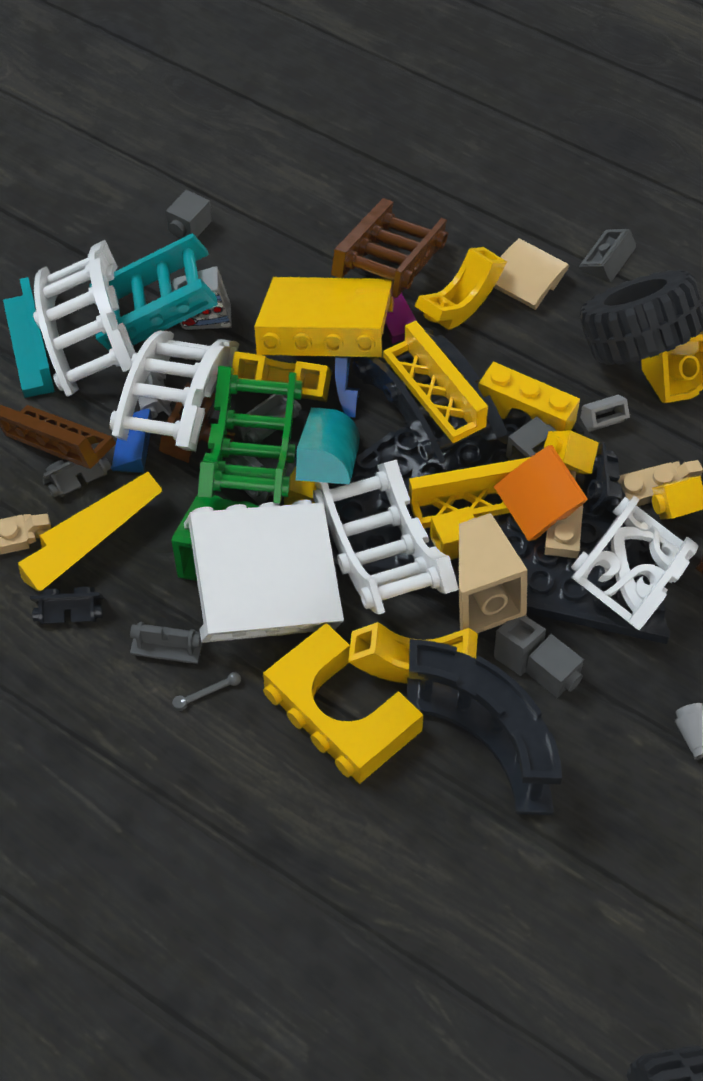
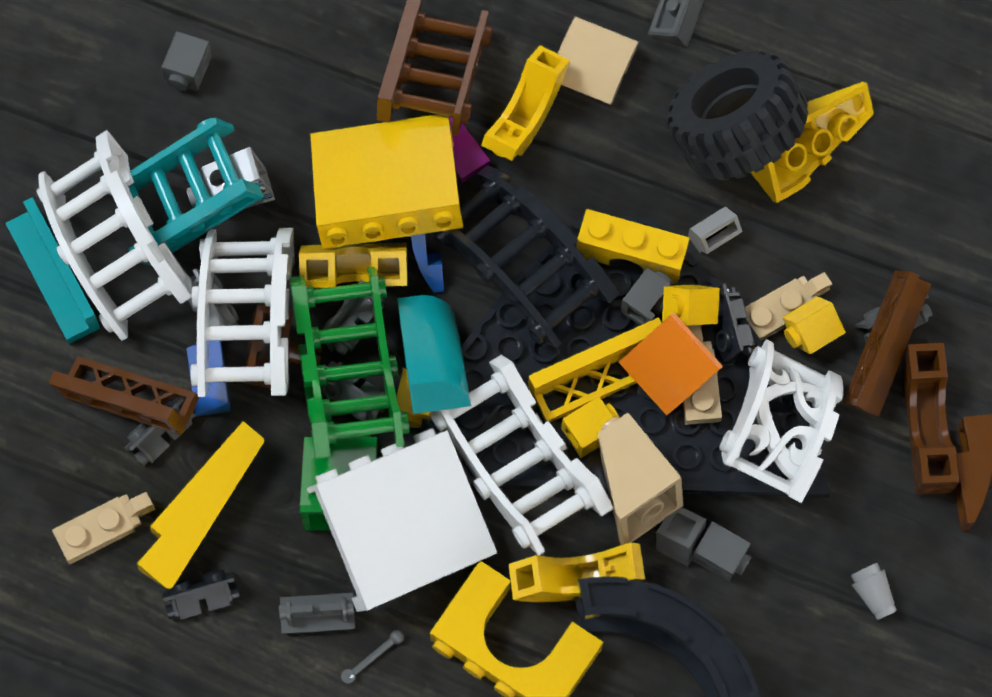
camera: 15 degrees left, 15 degrees up
yellow fence [383,321,488,443] -> none

